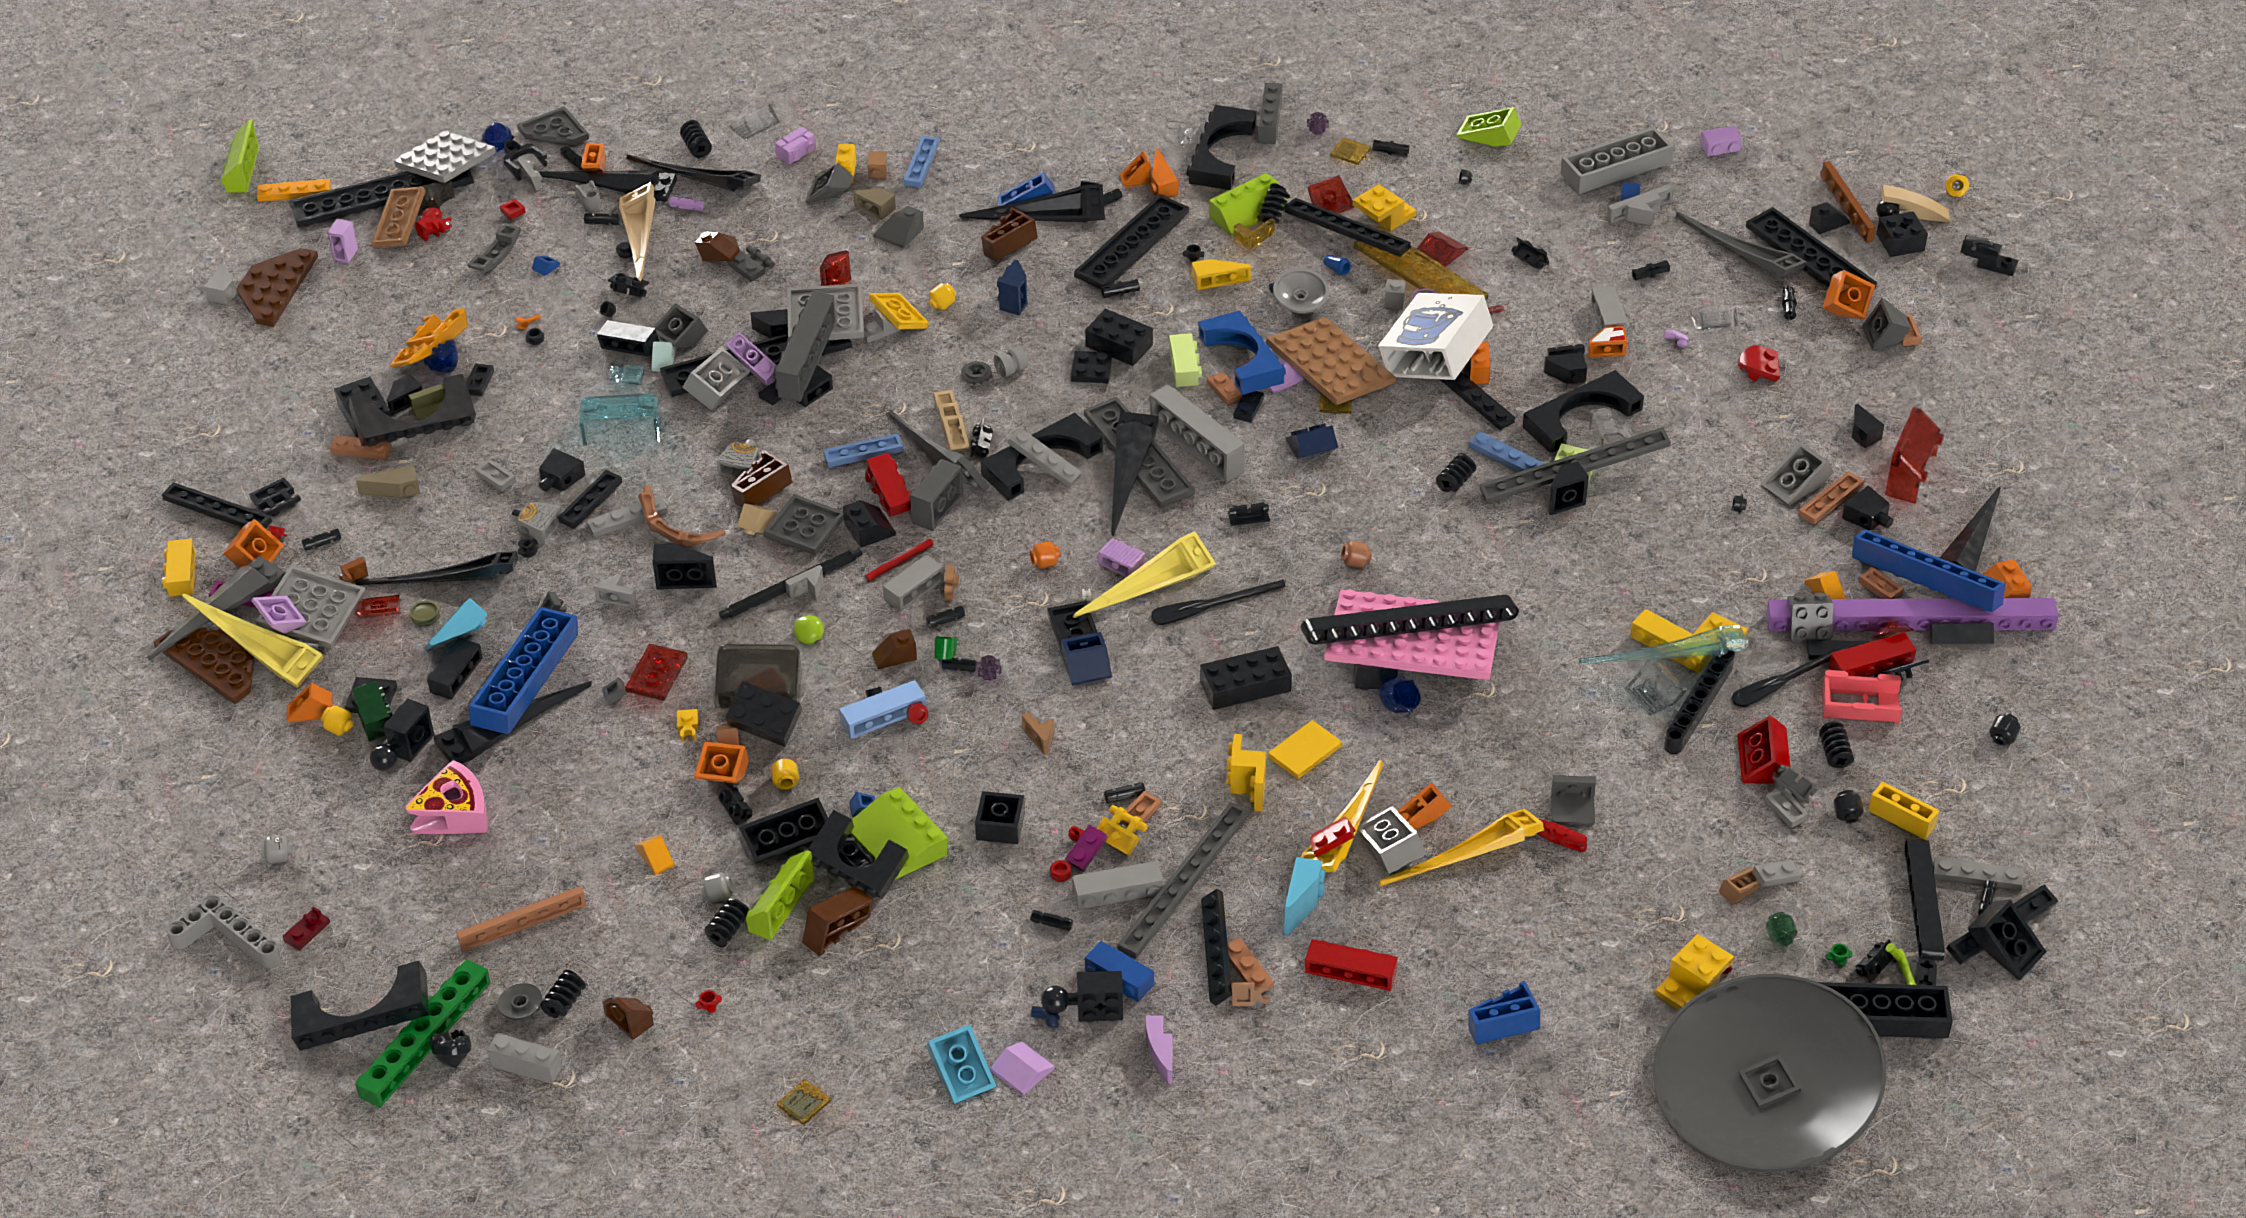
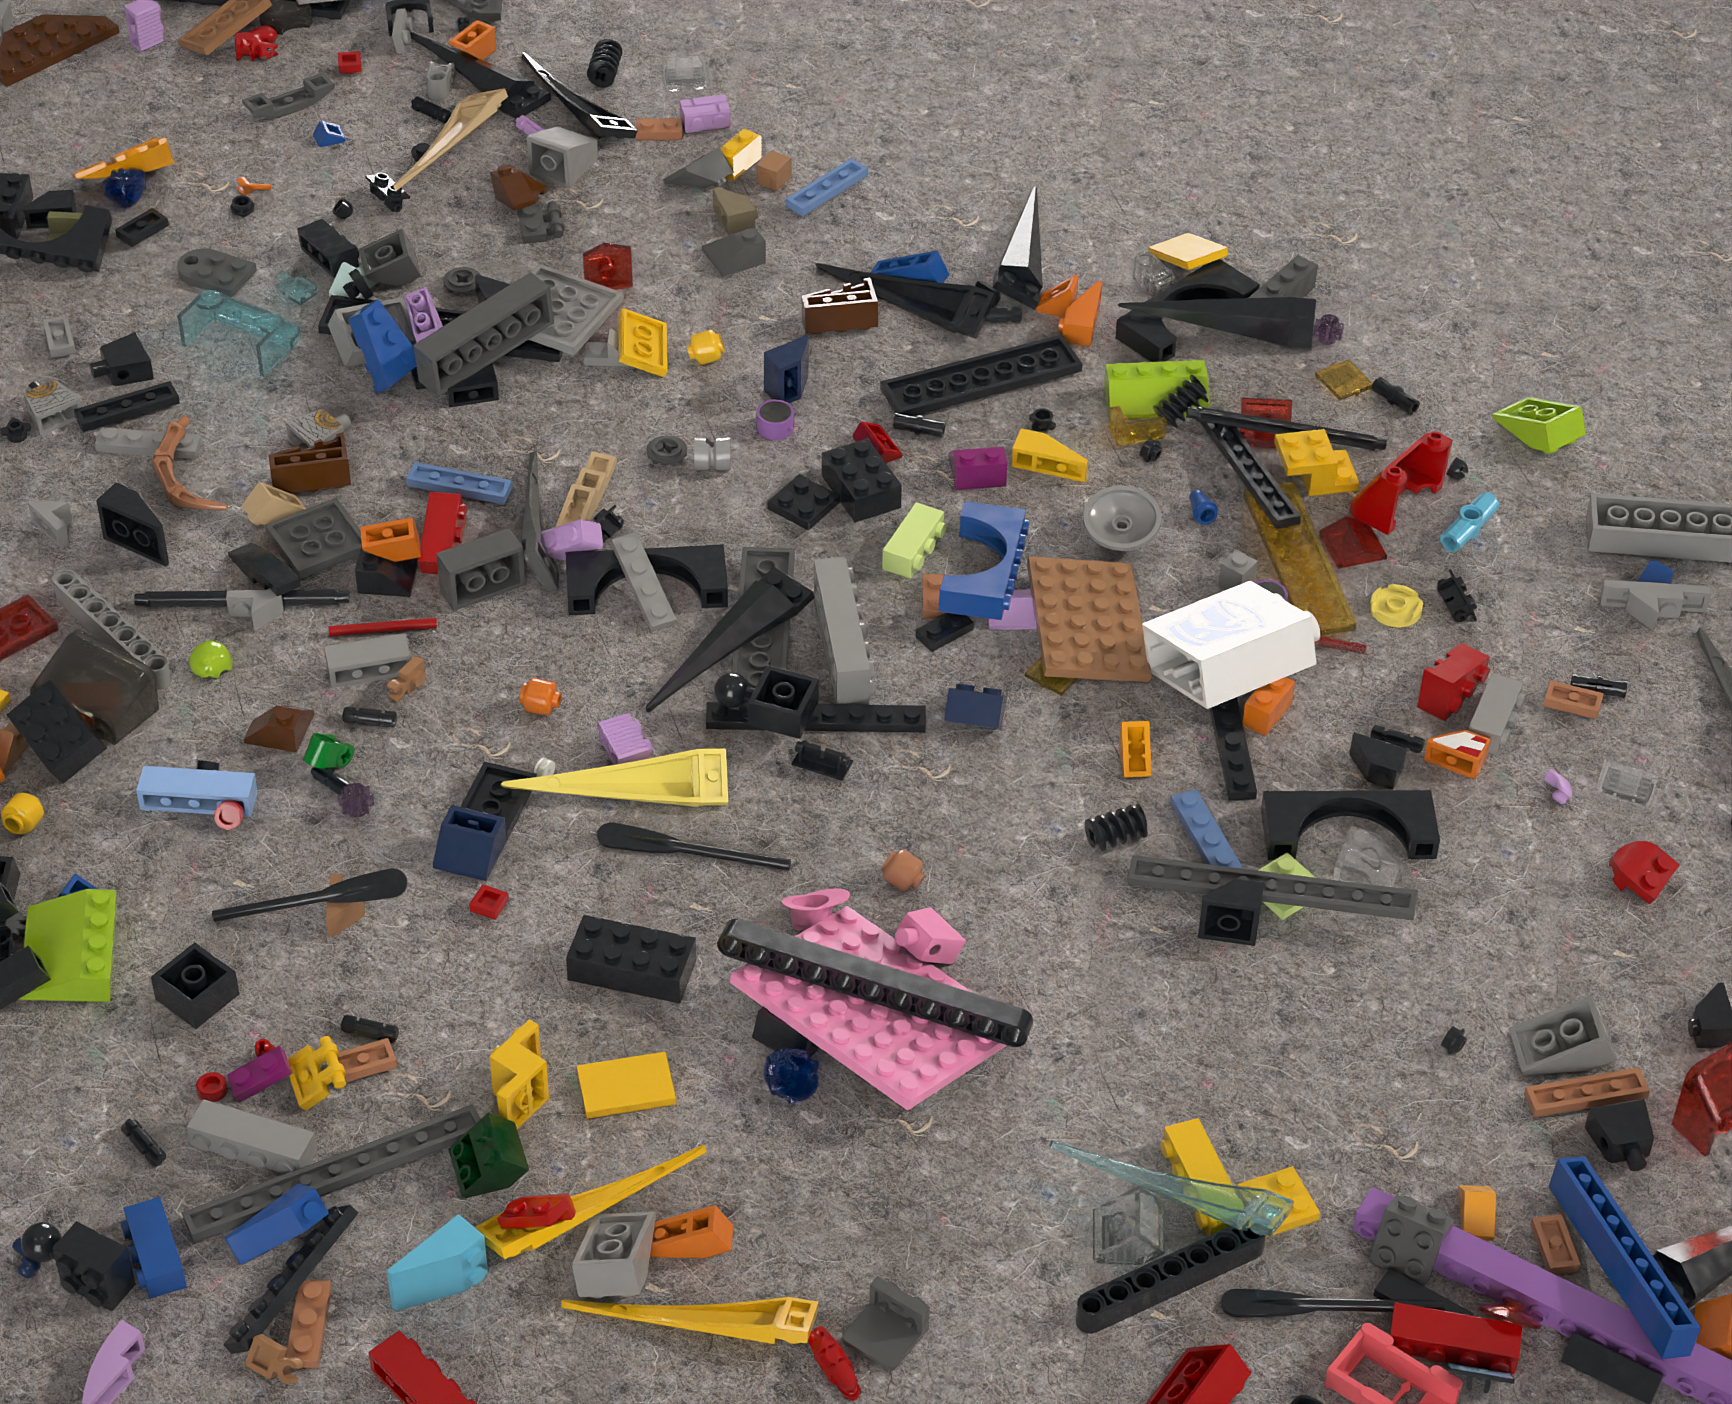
camera: 30 degrees right, 0 degrees up
none -> light grey beam [52,569,171,690]
none -> dark grey plate [177,249,257,298]
none -> black piece [212,868,407,922]
none -> blue slope [224,1183,329,1264]
none -> black slope [228,543,301,596]
none -> black tile [343,268,374,300]
none -> blue wedge [348,299,416,394]
none -> orange slope [360,517,421,562]
none -> dark grey gear [443,267,481,296]
none -> dark green slope [449,1112,529,1198]
none -> red plate [469,884,509,920]
none -> light grey slope [527,126,598,189]
none -> lavender brick [540,519,603,561]
none -> nougat plate [636,118,682,140]
none -> black plate [706,702,926,733]
none -> black brick [714,665,819,739]
none -> medium lavender piece [756,399,794,440]
none -> bright pink piece [782,888,850,931]
none -> red slope [852,421,903,463]
none -> bright pink torso [895,908,966,964]
none -> magenta slope [948,446,1008,490]
none -> black plate [992,187,1043,310]
none -> black plate [1117,297,1316,349]
none -> light orange slope [1118,721,1152,777]
none -> black plate [1140,439,1162,463]
none -> tile [1148,233,1228,270]
none -> black piece [1186,406,1387,451]
none -> red windscreen [1349,431,1453,535]
none -> light yellow tile [1369,584,1423,628]
none -> red wedge [1417,643,1490,722]
none -> medium azure piece [1440,491,1500,553]
none -> nougat plate [1543,680,1604,719]

